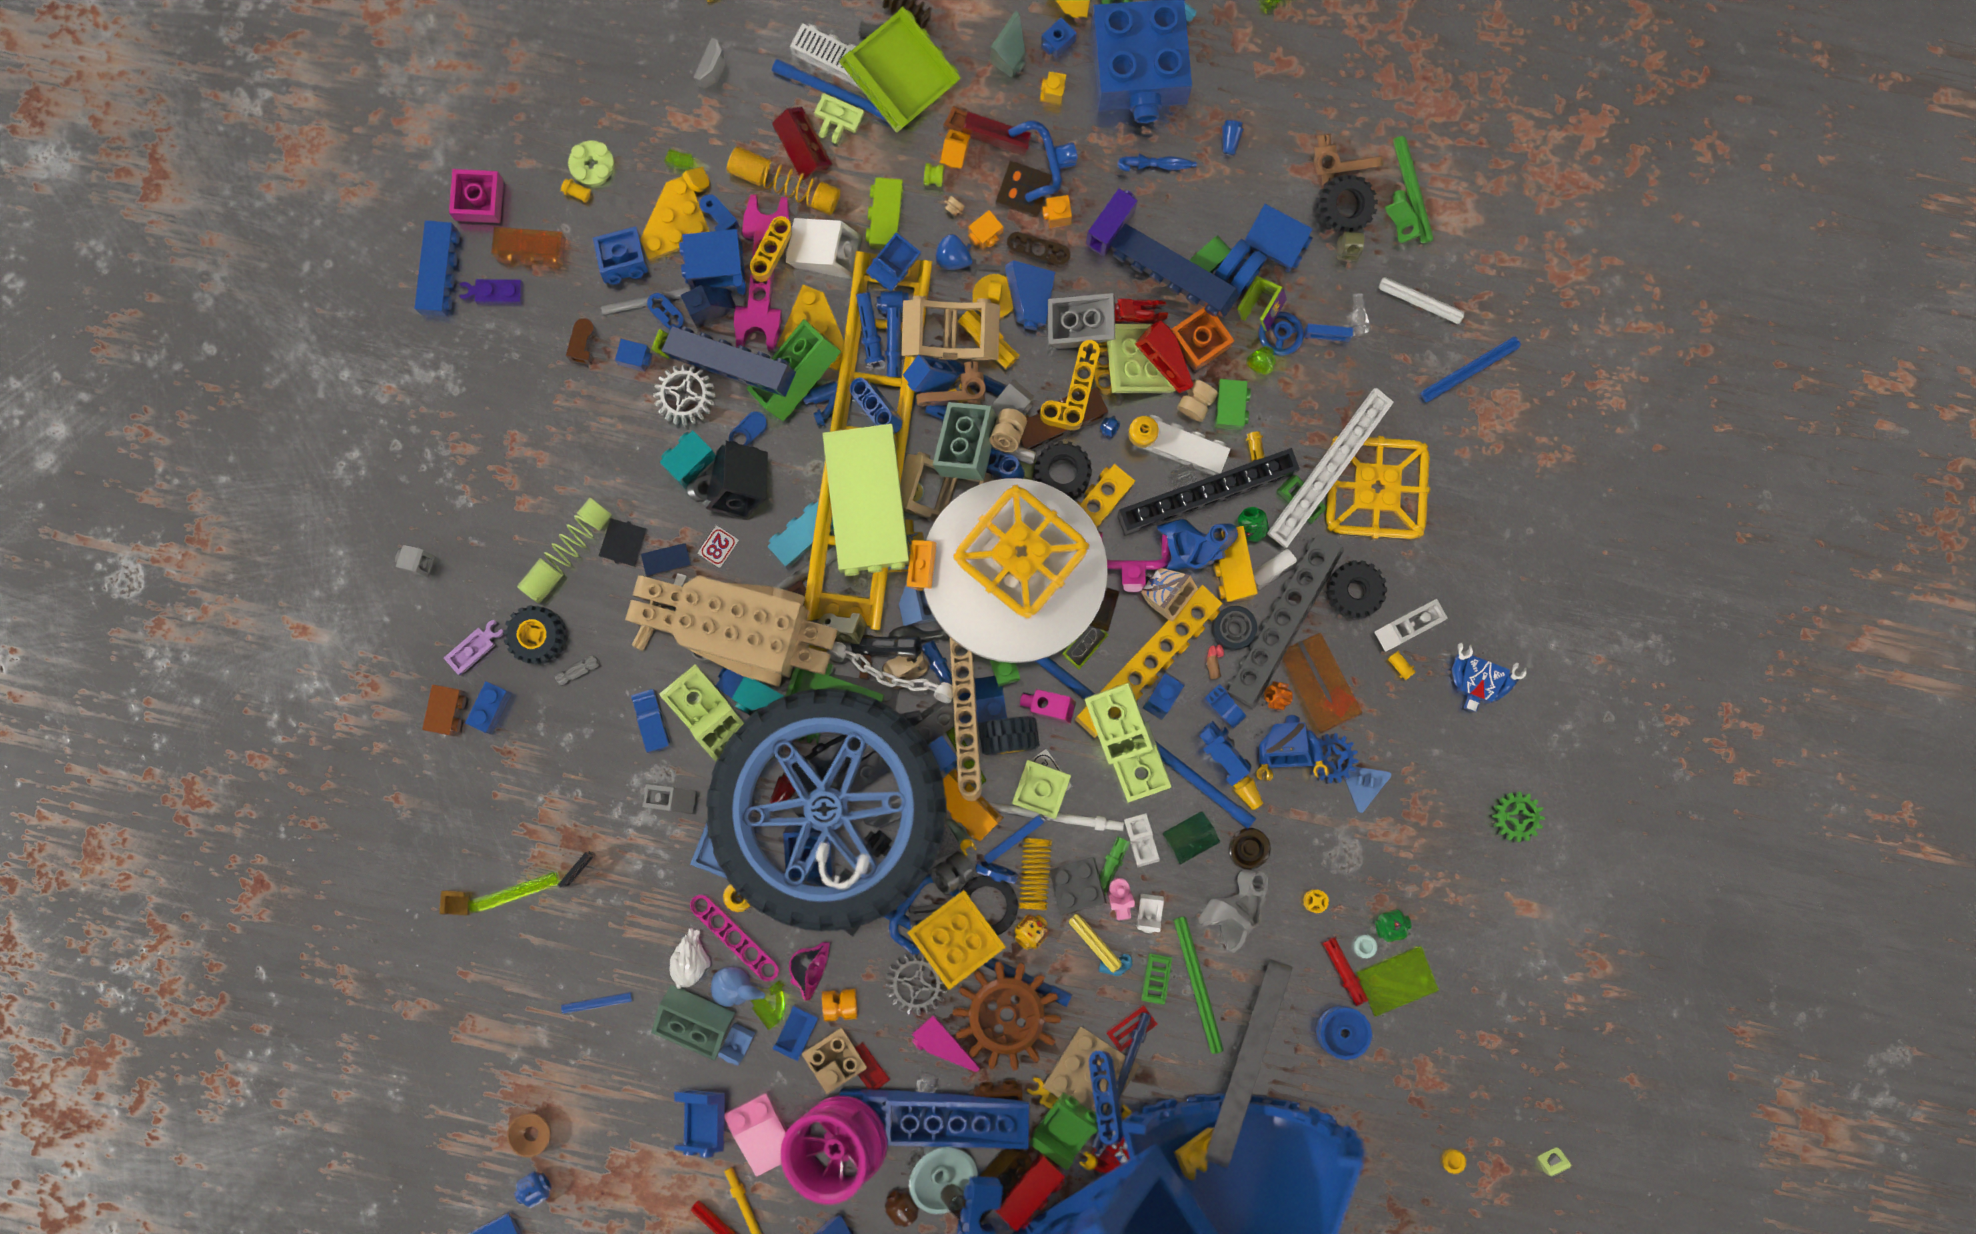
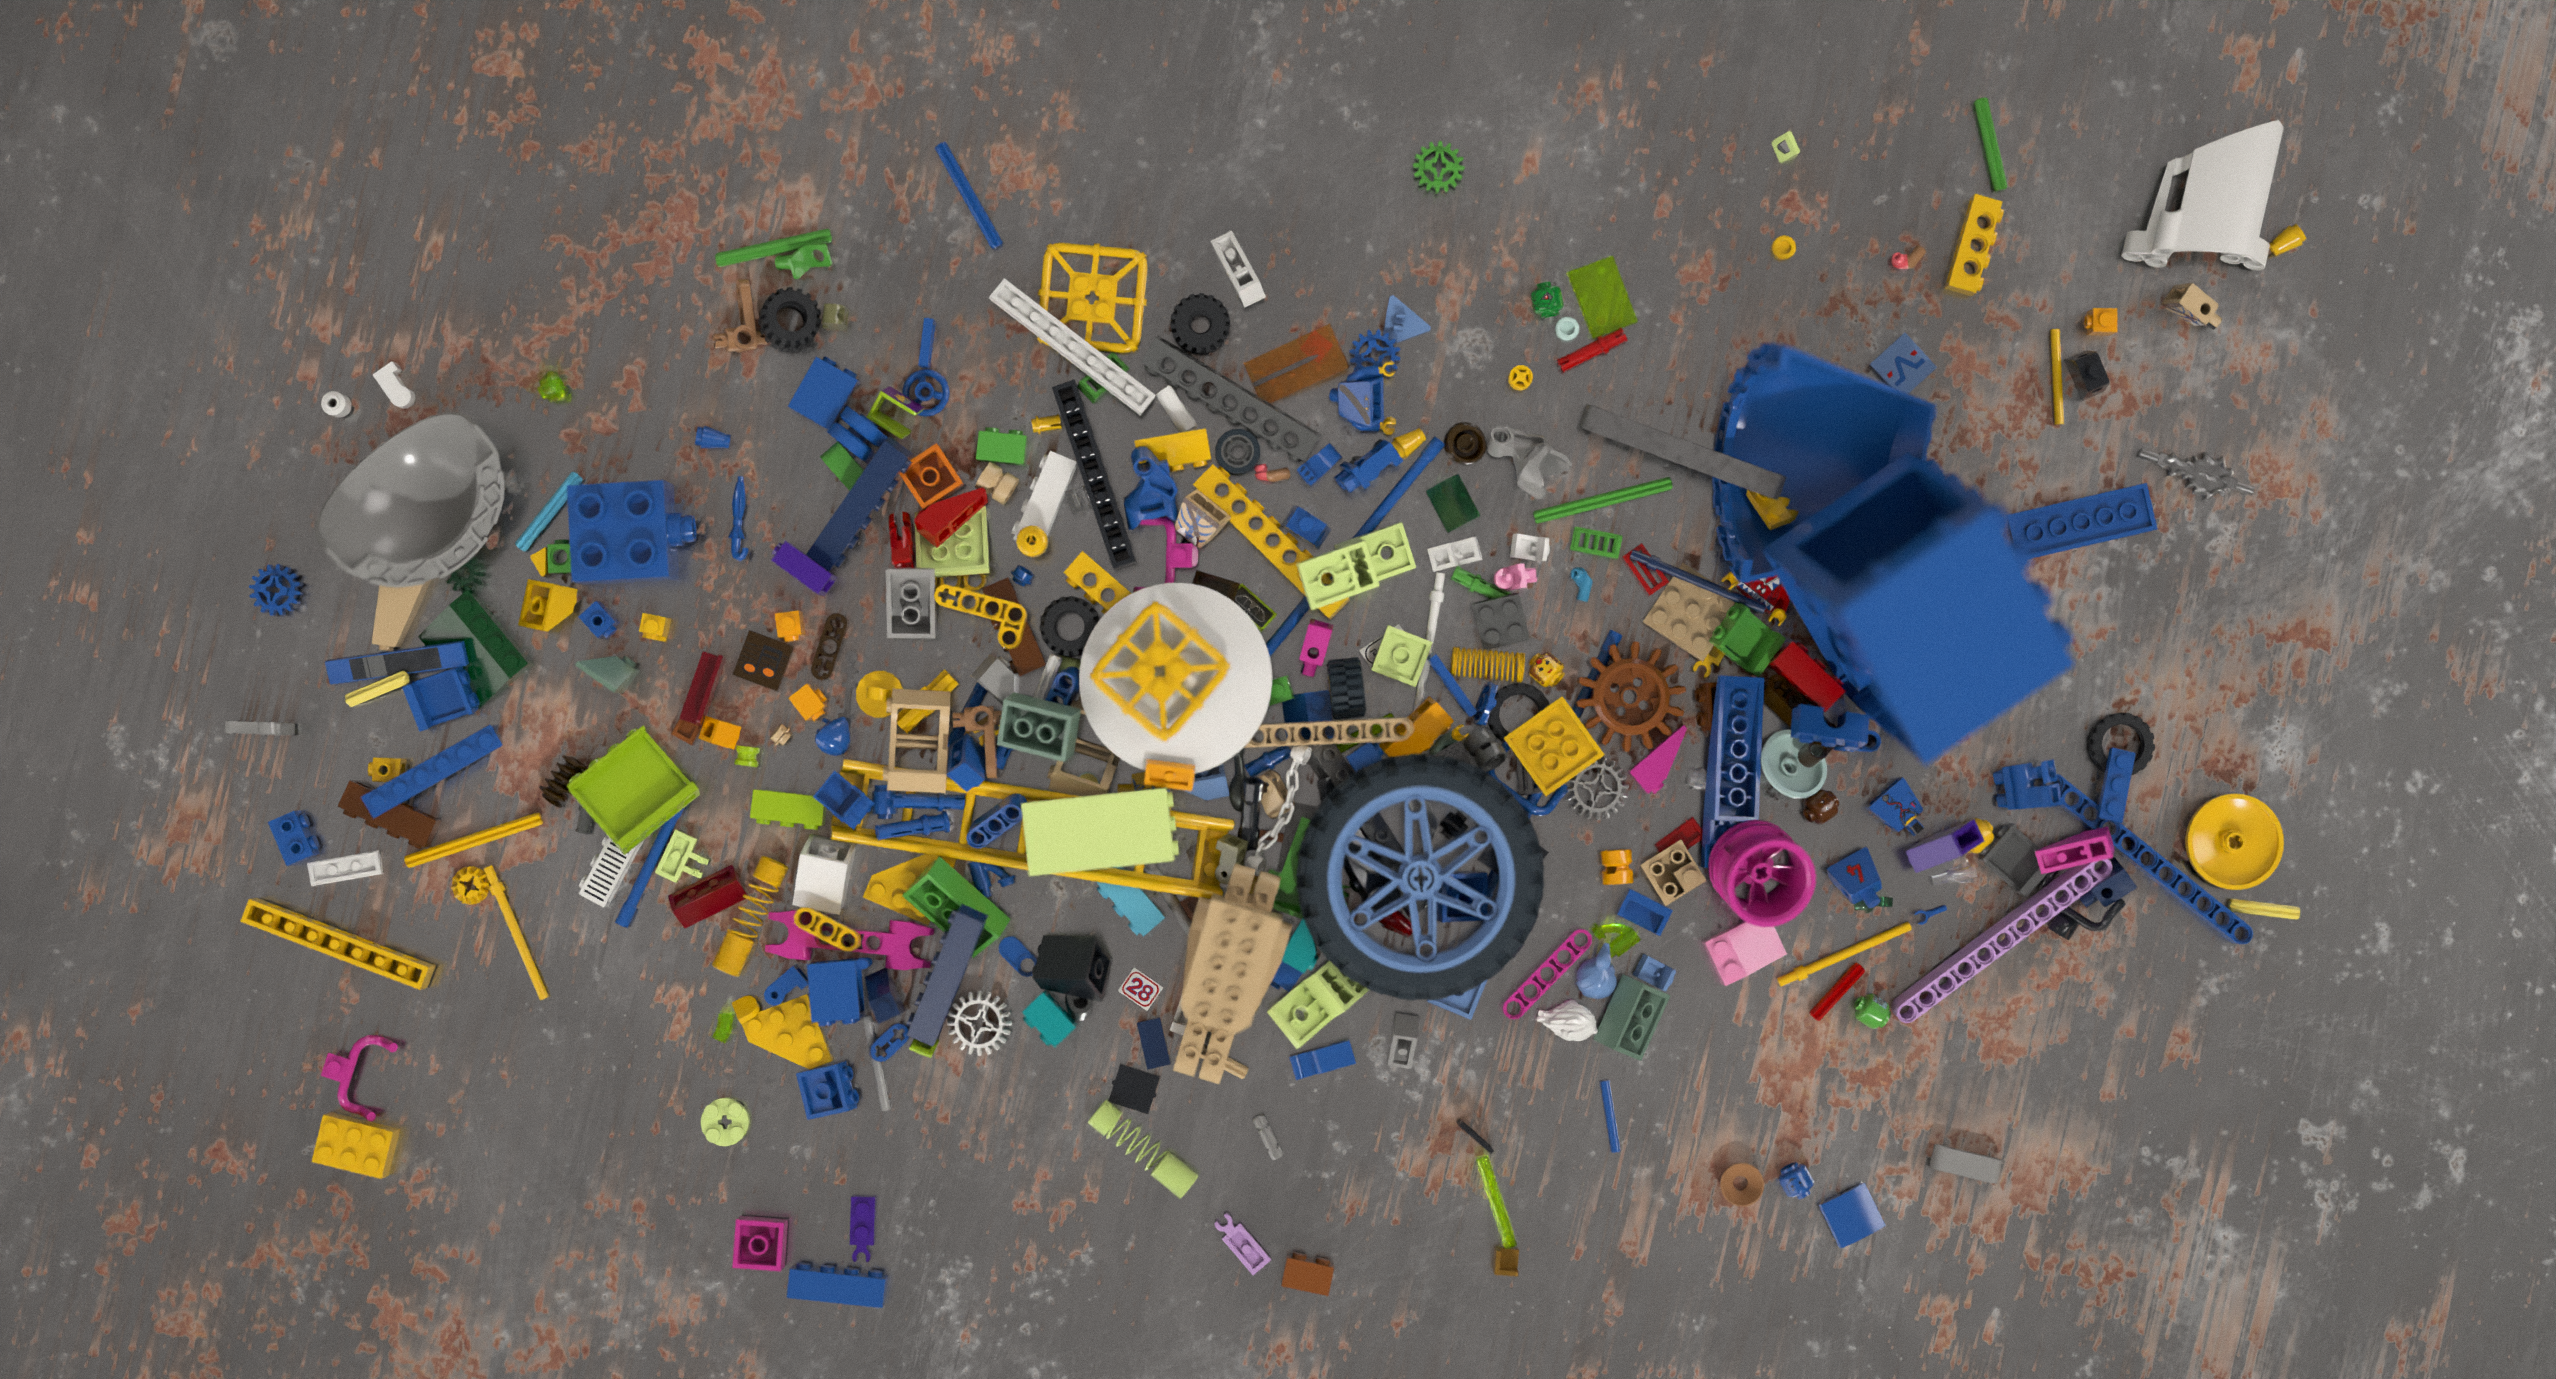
camera: 85 degrees left, 5 degrees up
light grey slope [395,545,435,578] -> none
blue brick [465,681,512,734] -> none
clear orange brick [491,227,566,267] -> none
black wheel [503,605,567,664] -> none
yellow pin [561,179,592,203] -> none
reddish brown leg [566,318,597,365] -> none
blue brick [615,339,652,372] -> none
blue panel [674,1090,725,1157] -> none
light grey slope [694,38,726,89] -> none
yellow head [723,884,751,912] -> none
dark pink hat [789,942,830,1001] -> none
white piece [816,842,870,889] -> none
tan wheel [989,408,1027,453] -> none
blue slope [1005,260,1055,330] -> none
blue piece [1009,120,1077,202] -> none
light yellow axle [1069,913,1122,973] -> none
blue beam [1089,1051,1124,1145] -> none
green head [1237,507,1269,542] -> none
clear neon green cone [1246,346,1276,375] -> none
orange gear [1264,681,1293,710] -> none
blue wheel [1315,1005,1372,1060] -> none
clear cone [1349,293,1371,336] -> none
white axle [1379,277,1464,324] -> none
yellow pin [1387,650,1416,680] -> none
blue torso [1452,643,1527,713] -> none

